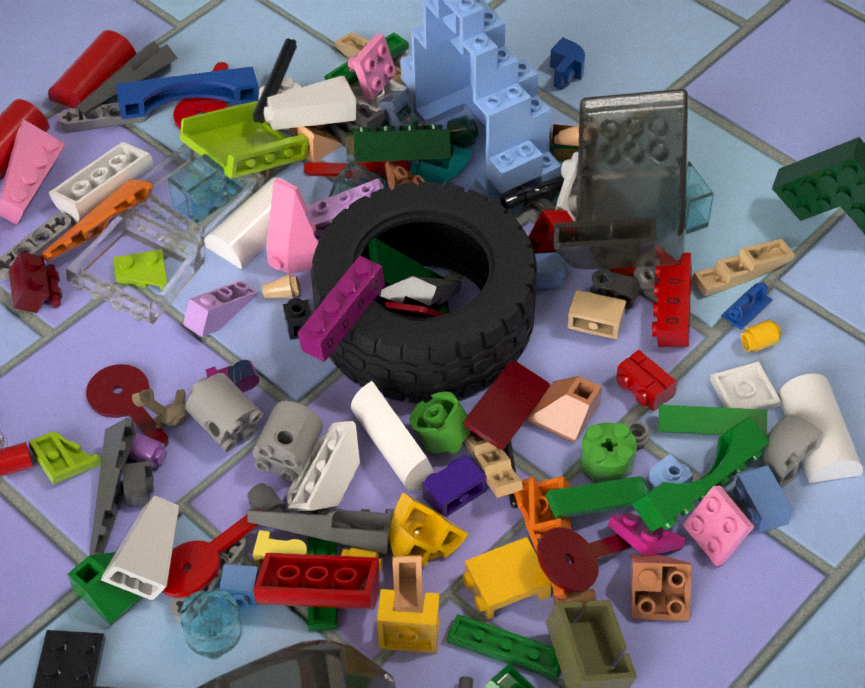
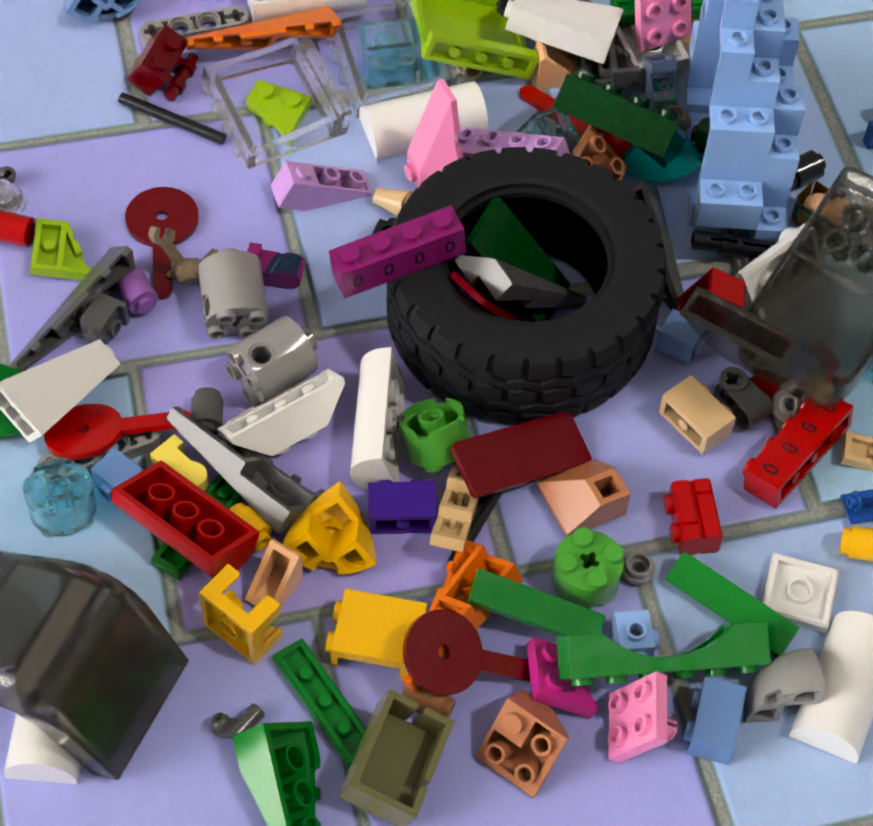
camera: 30 degrees right, 5 degrees up
none -> black bar [118,92,226,145]

